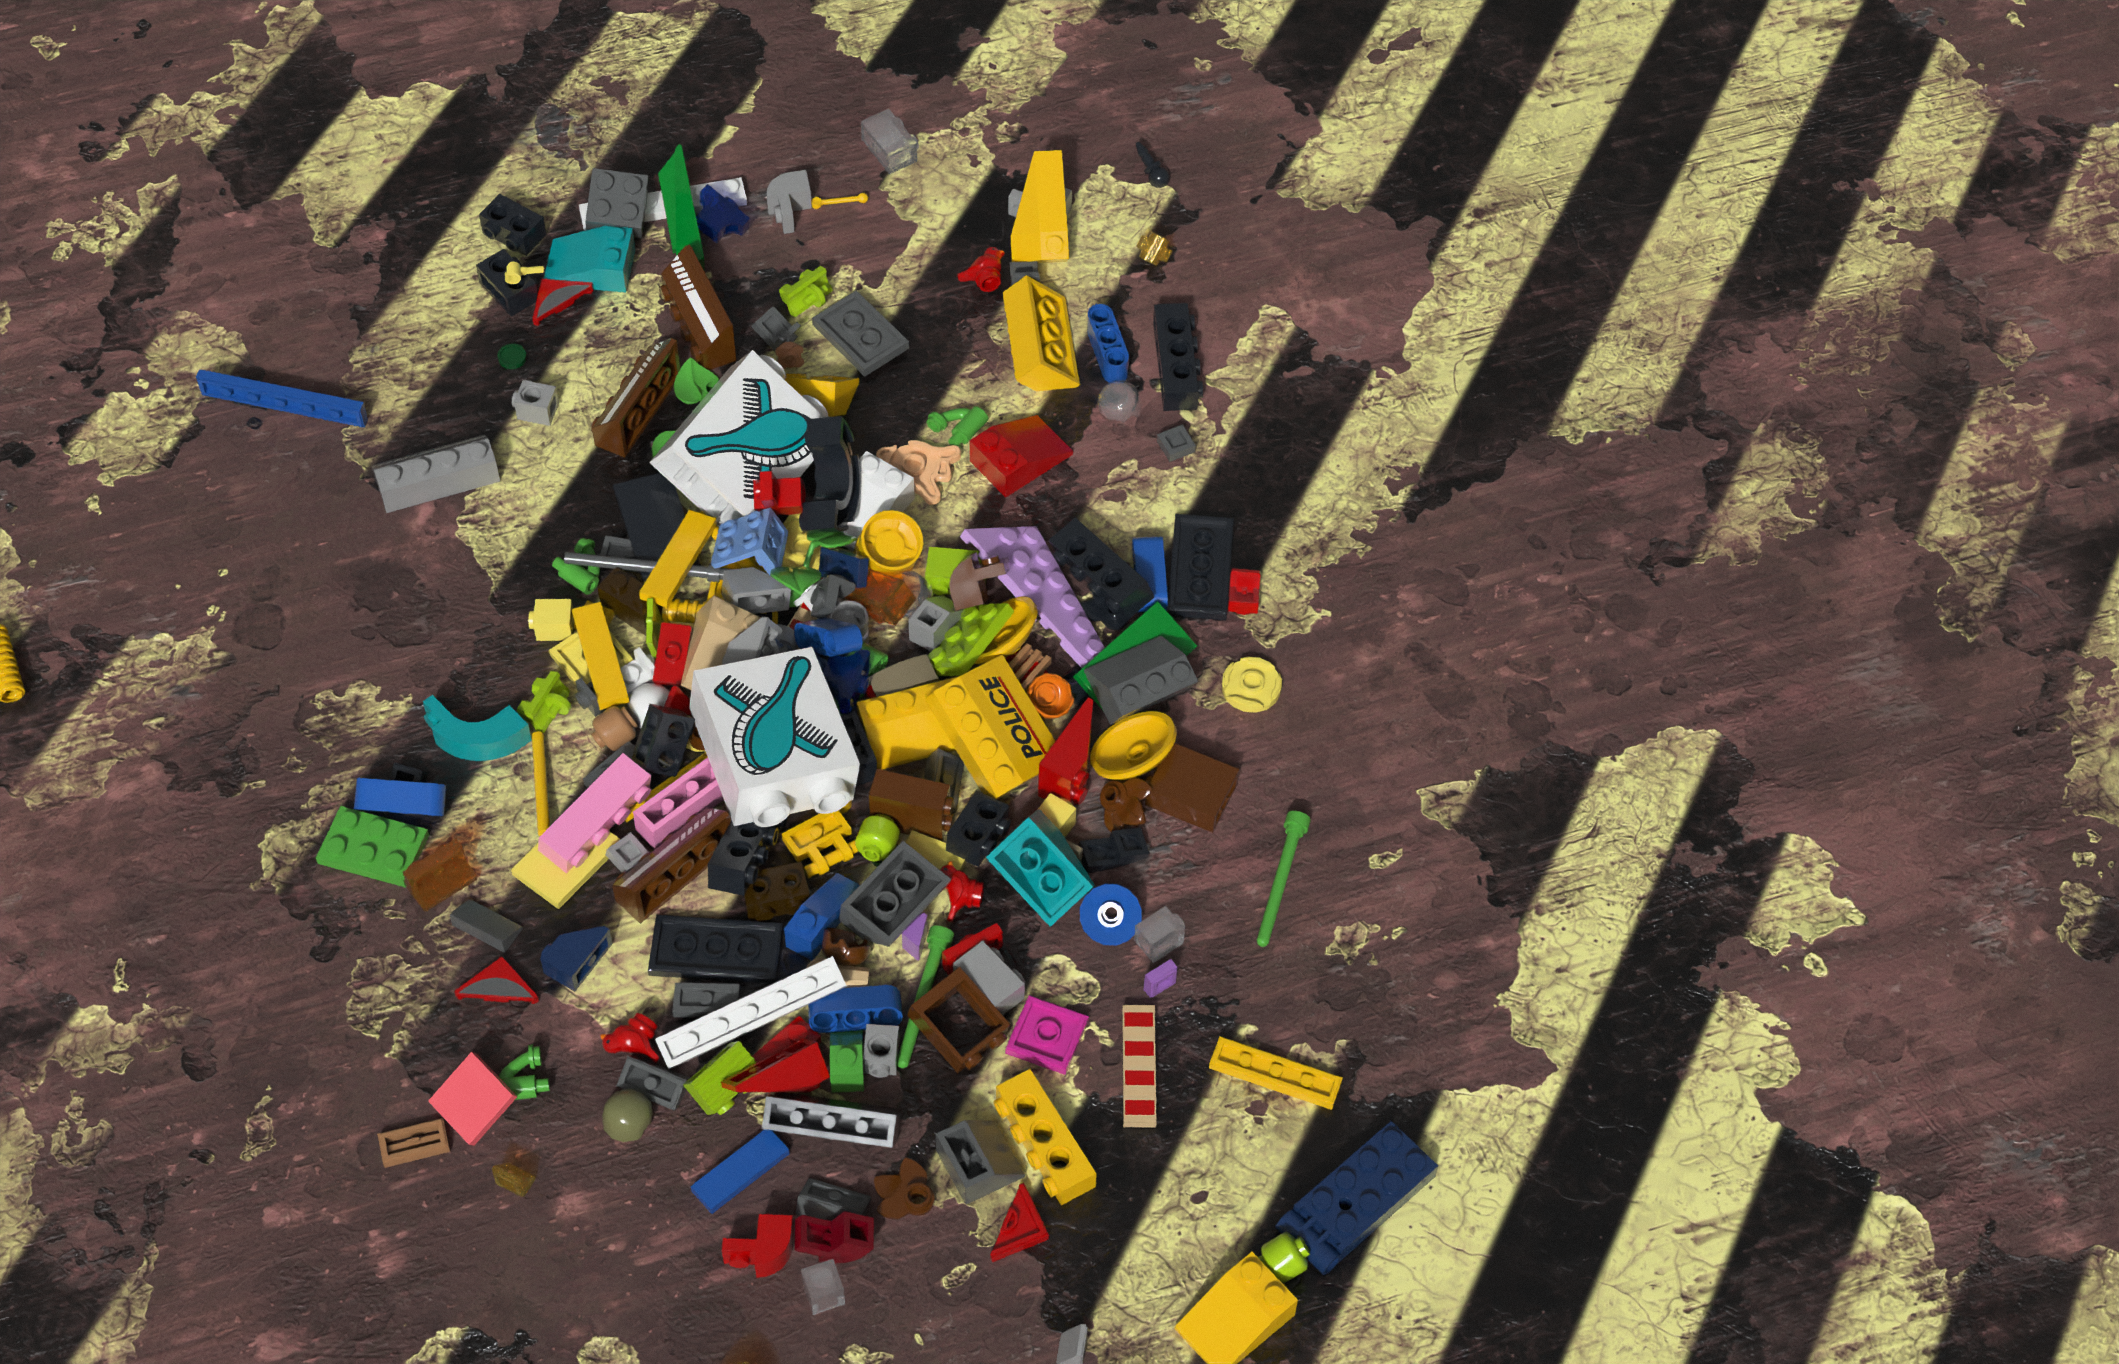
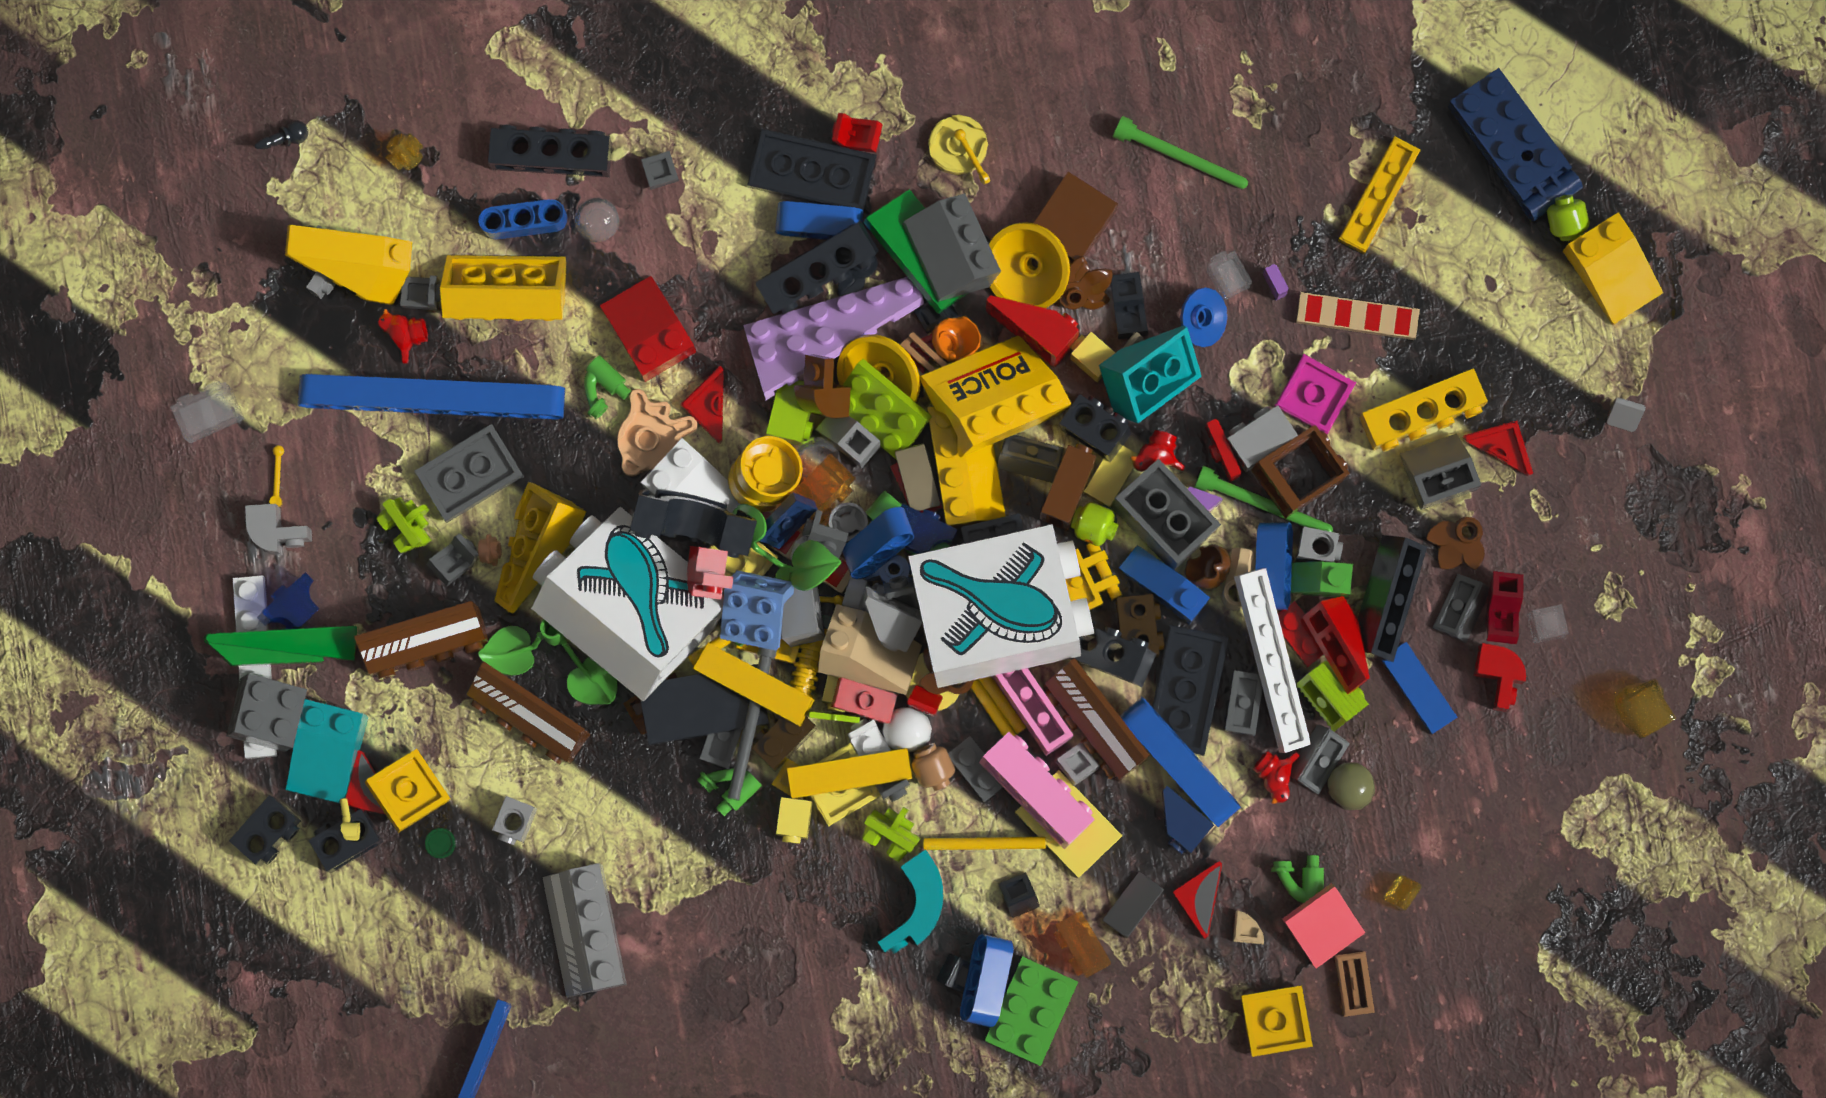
camera: 75 degrees left, 25 degrees up
black brick [631,703,695,777] -> none
none -> blue beam [298,374,565,419]
none -> yellow plate [365,749,450,833]
none -> red tile [680,366,724,445]
none -> yellow hinge [954,129,990,185]
none -> black slope [998,872,1040,918]
none -> blue beam [1120,696,1241,827]
none -> tan tile [1233,911,1264,945]
none -> yellow plate [1241,985,1313,1057]

